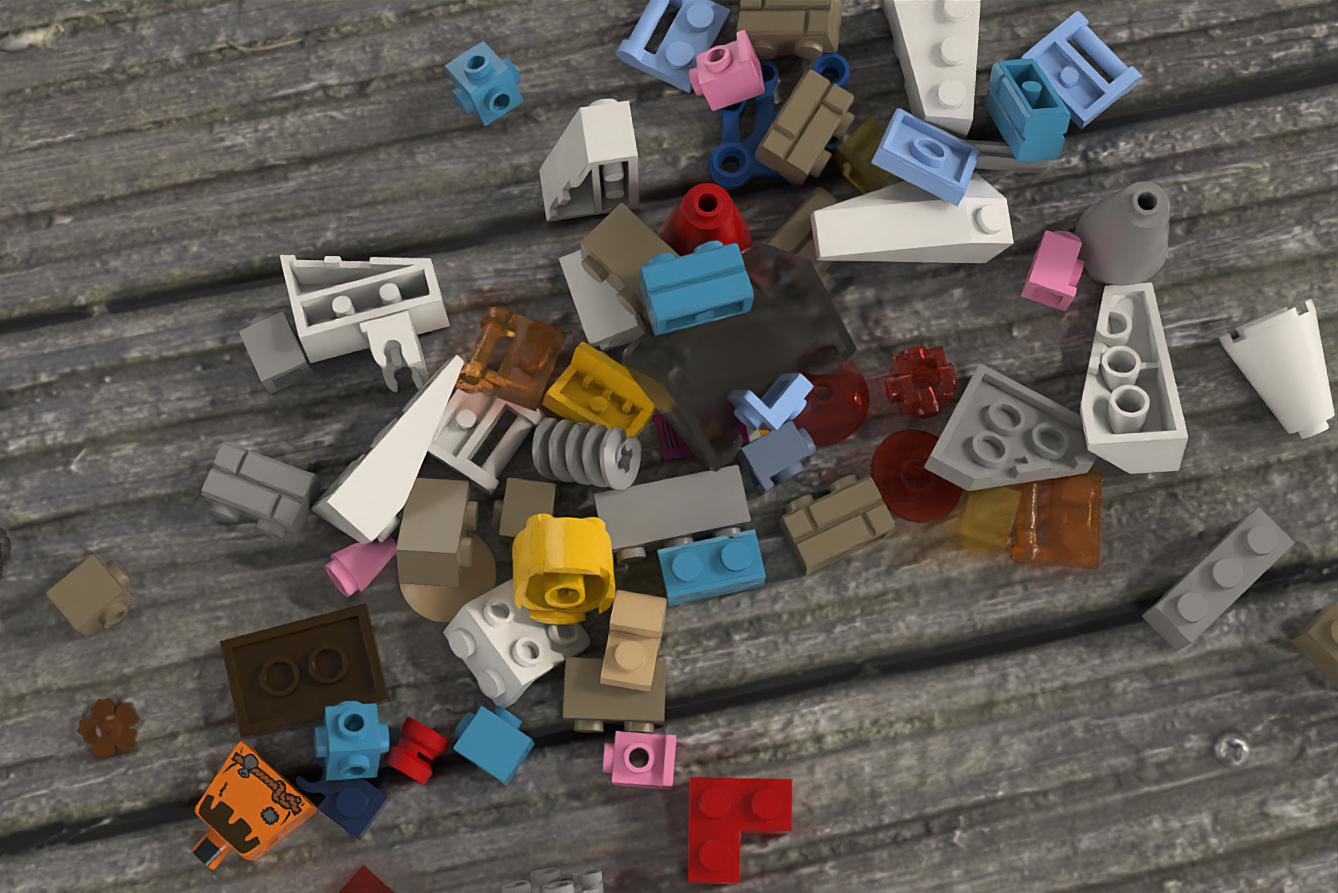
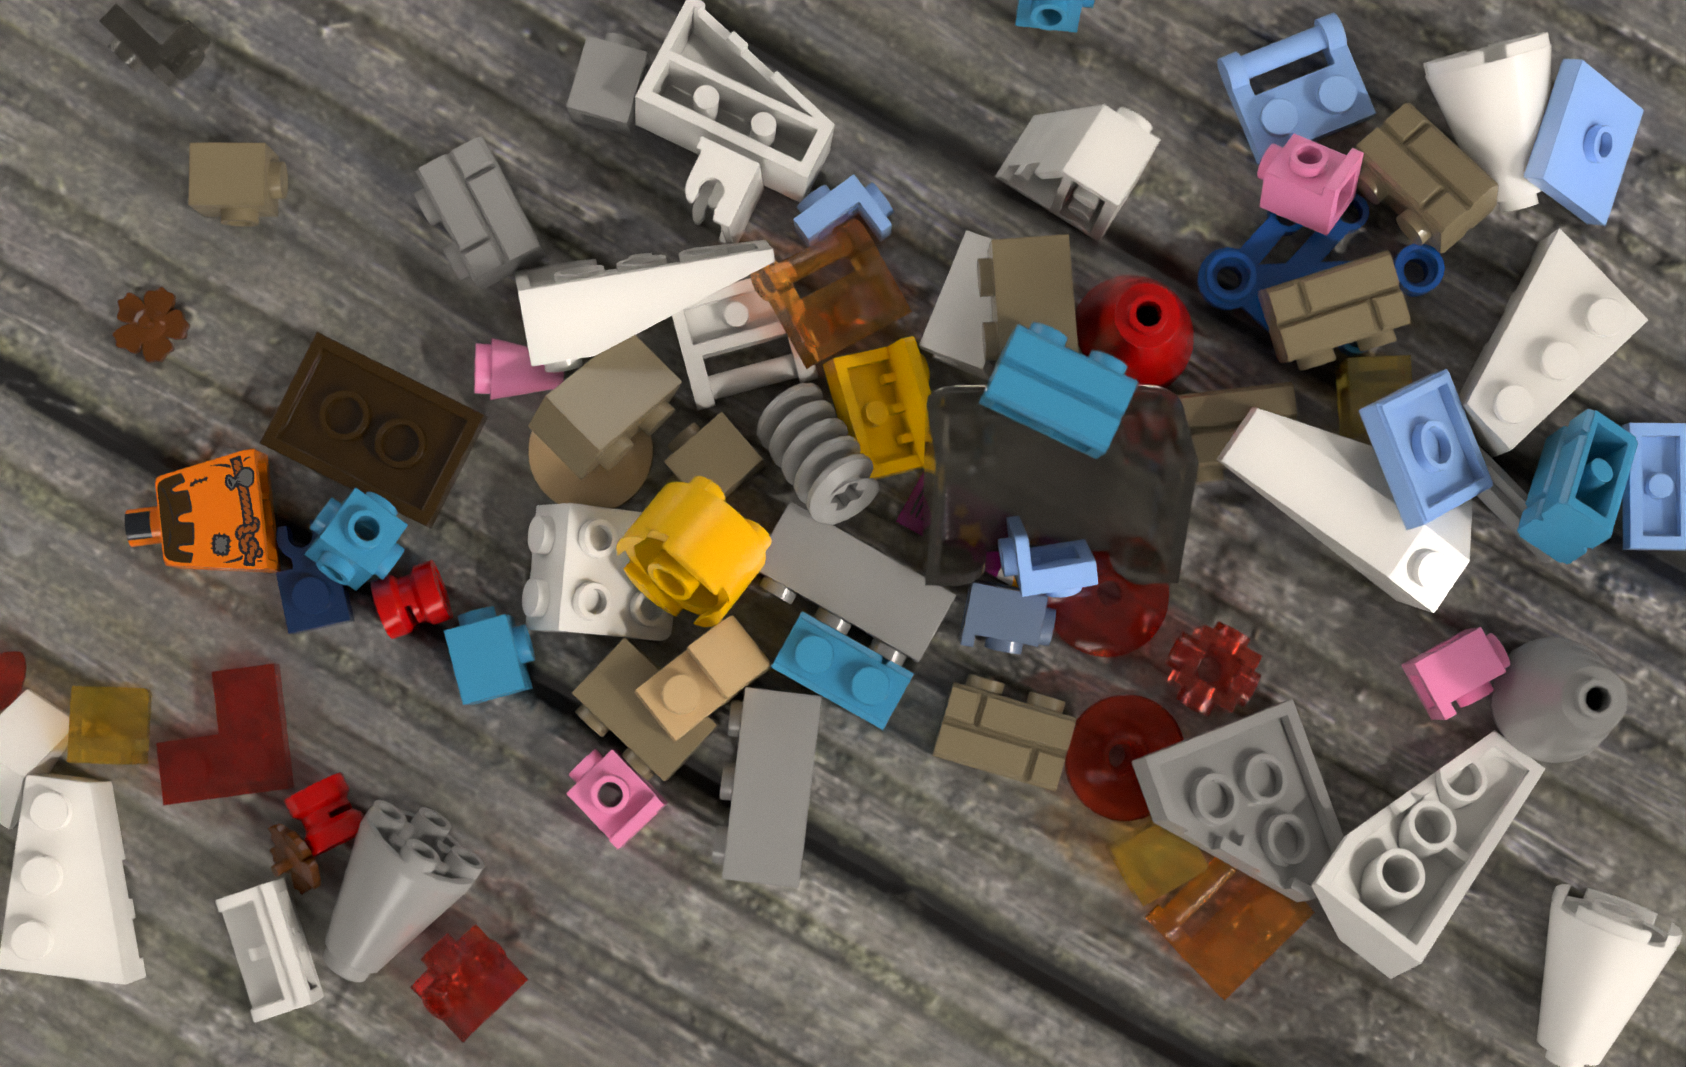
camera: 45 degrees right, 10 degrees up
red brick [686,777,793,885] -> none
none -> light grey brick [712,687,822,888]
none -> light blue bracket [793,174,894,250]

